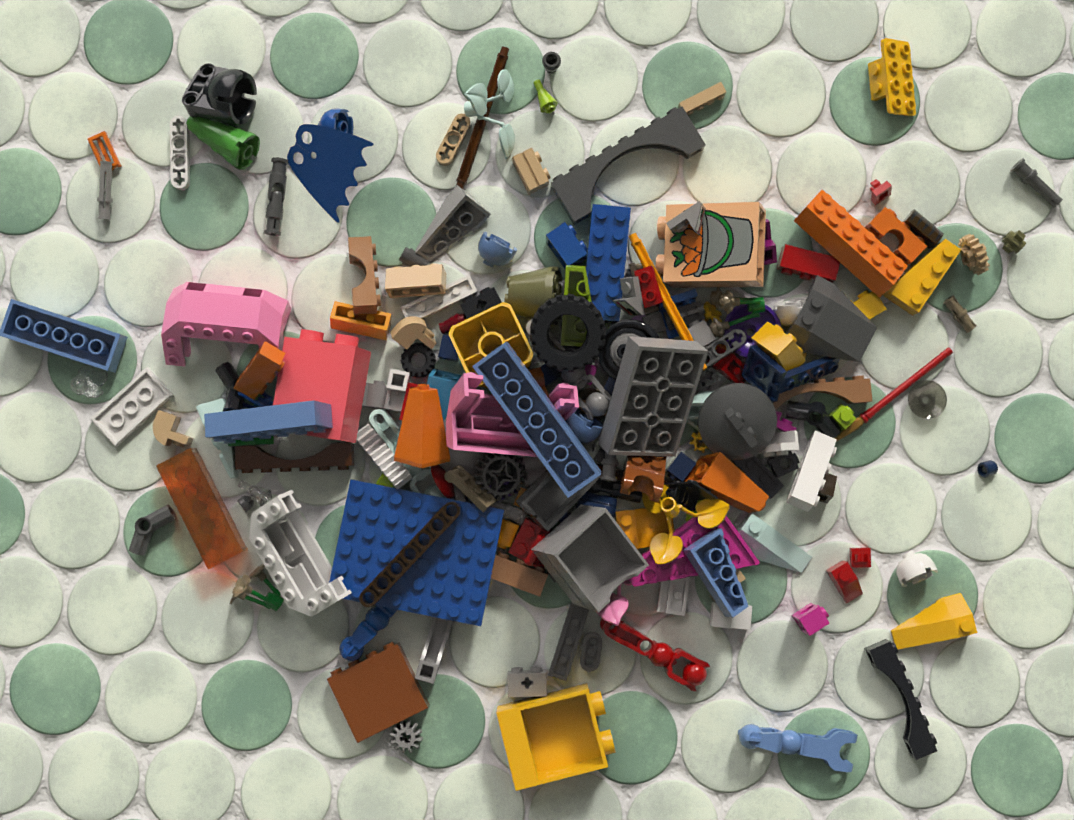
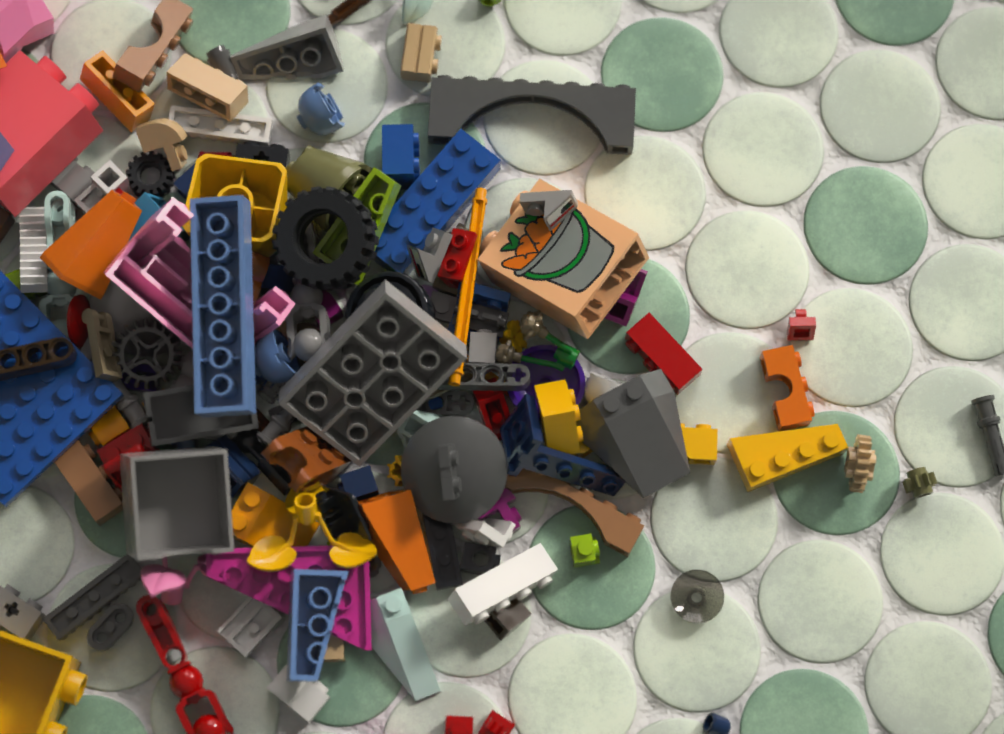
camera: 30 degrees right, 10 degrees down
tan piece [678,82,726,116] -> none
black piece [786,400,841,438] -> none
orange brick [793,190,908,298] -> none
red piece [835,347,953,442] -> none
yellow bracket [868,38,916,117] -> none
dark brown brick [903,209,944,249] -> none
dark tan pin [943,295,977,333] -> none

